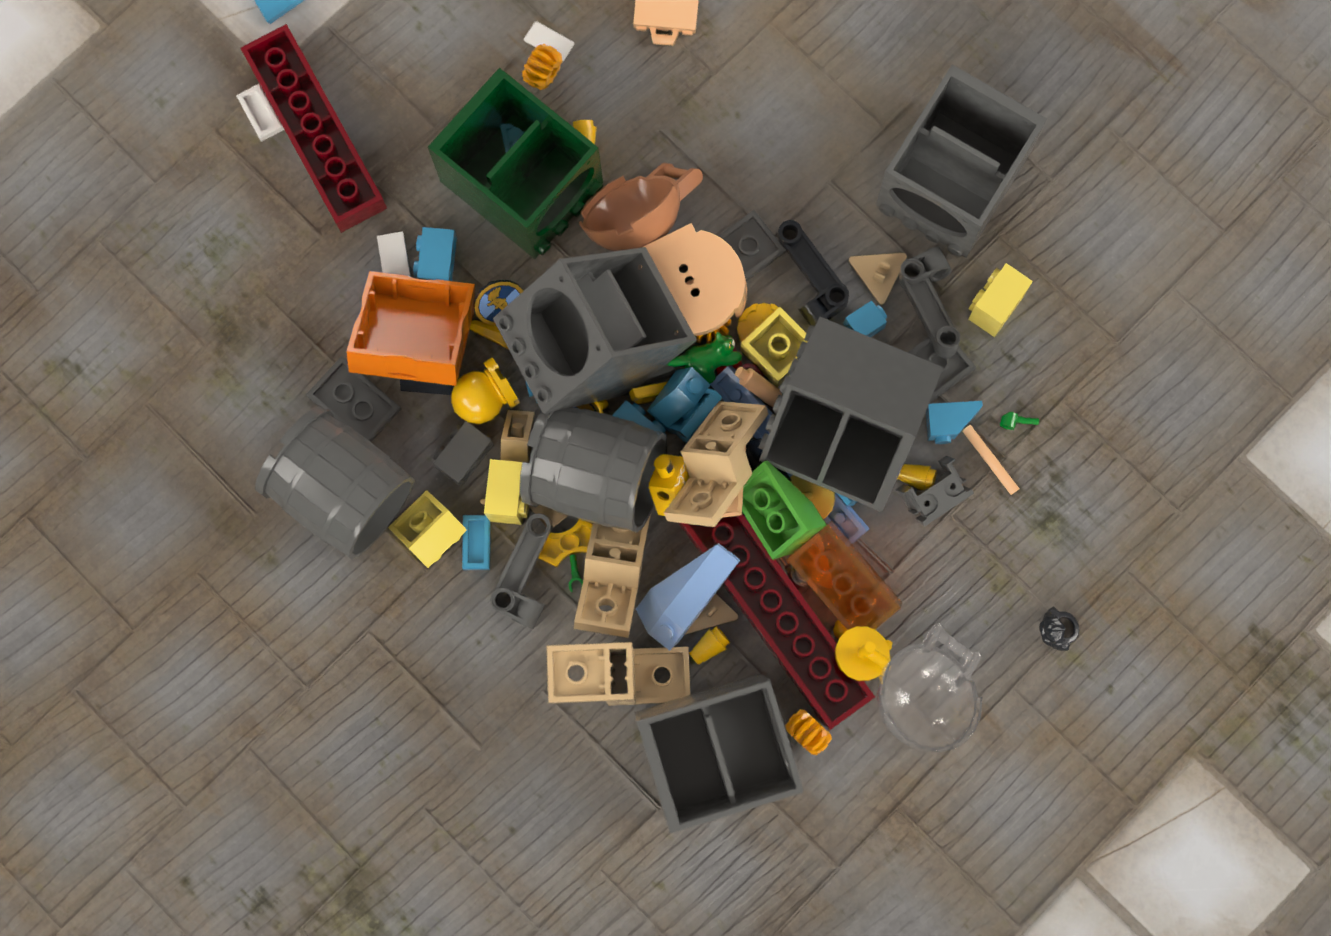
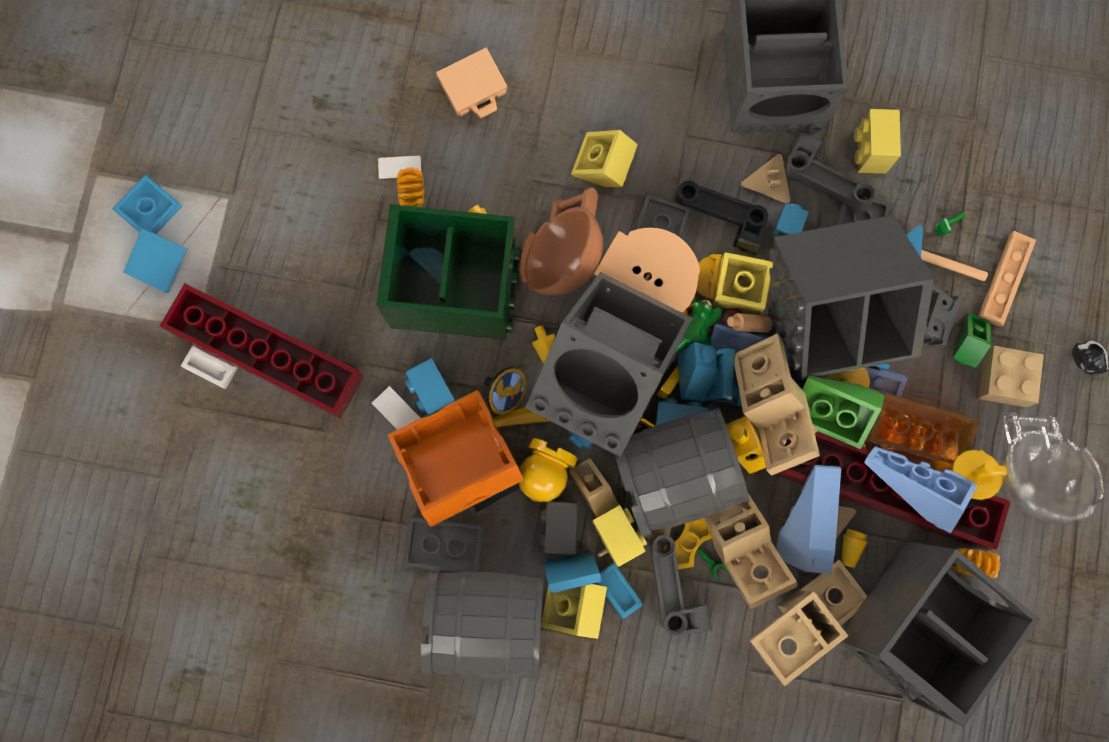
camera: 40 degrees left, 0 degrees up
none -> dark azure tile [543,551,601,593]
none -> light yellow slope [571,130,638,187]
none -> light blue wedge [864,447,978,533]
none -> green slope [953,313,992,368]
none -> tan brick [977,346,1044,408]
none -> light nougat tile [978,231,1036,327]

